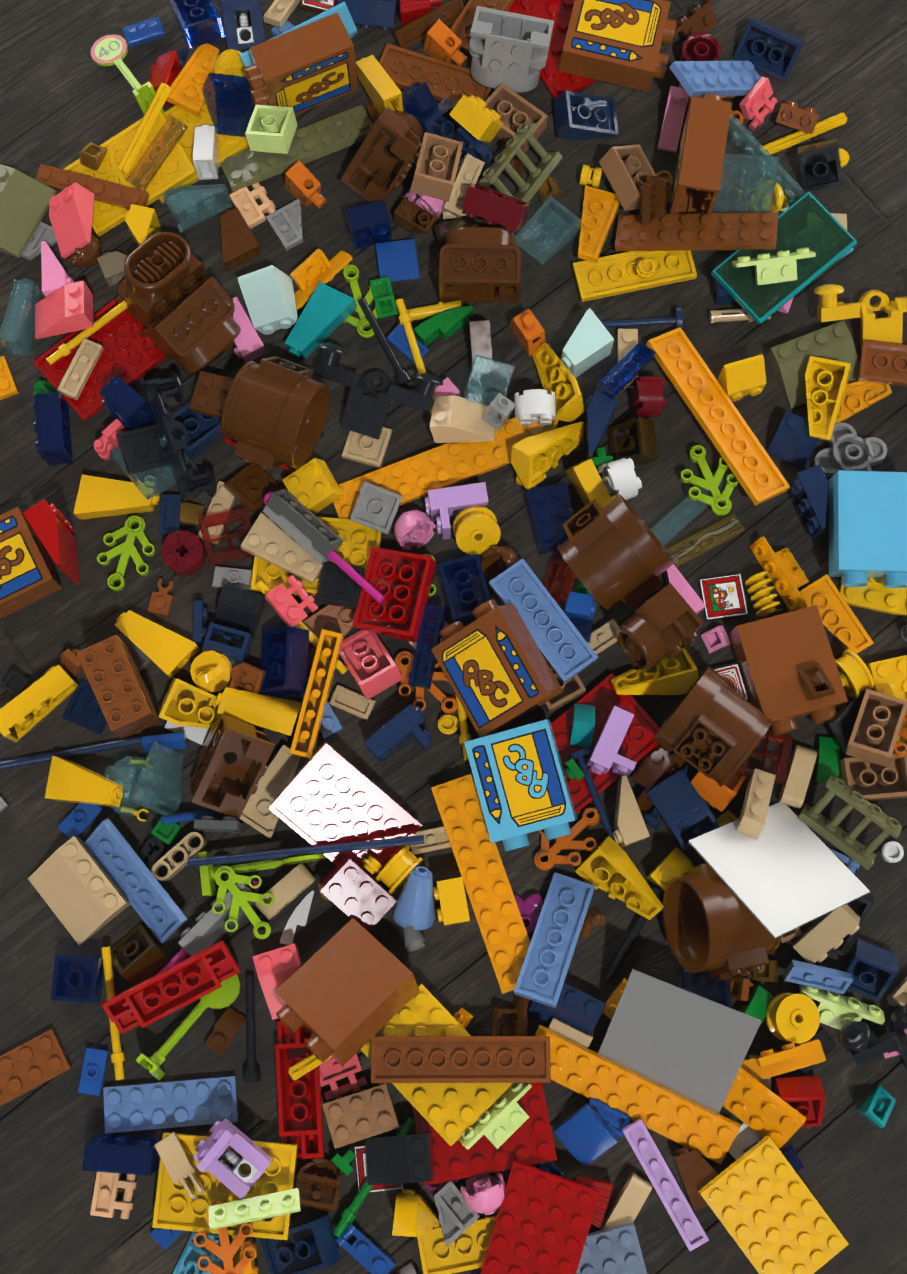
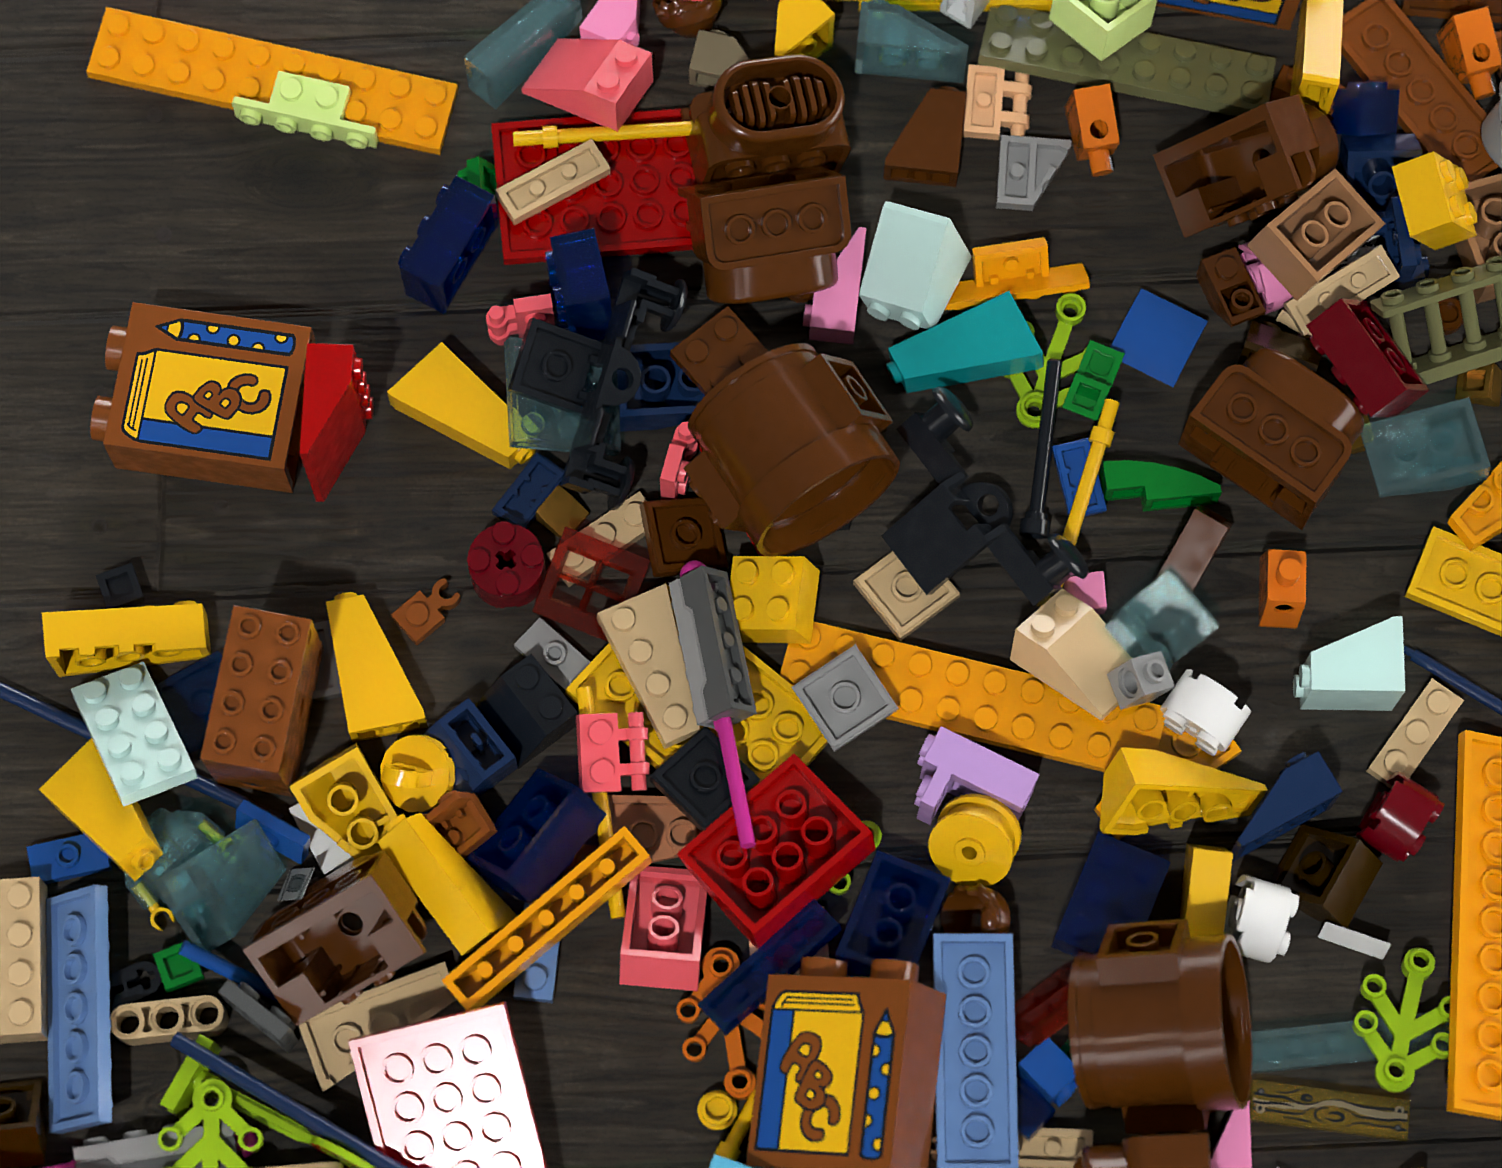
camera: 35 degrees right, 5 degrees down
dark orange tile [59,649,82,678] -> none
lime plant [97,515,156,591] -> none
dark blue plate [193,601,209,646] -> none
tan tile [329,685,376,721] -> none
clear blue brick [345,200,392,249] -> none
dark blue brick [365,704,432,763] -> none
bright pink cylinder [394,510,436,551] -> none
yellow pin [407,300,461,321] -> none
yellow wedge [532,343,584,423] -> none
green tile [592,447,613,471] -> none
clear blue plate [596,342,656,399] -> none
none -> light aqua plate [71,661,197,807]
none -> sticker [277,867,315,901]
none -> coral plate [660,422,698,500]
none -> white sticker [1318,922,1391,959]

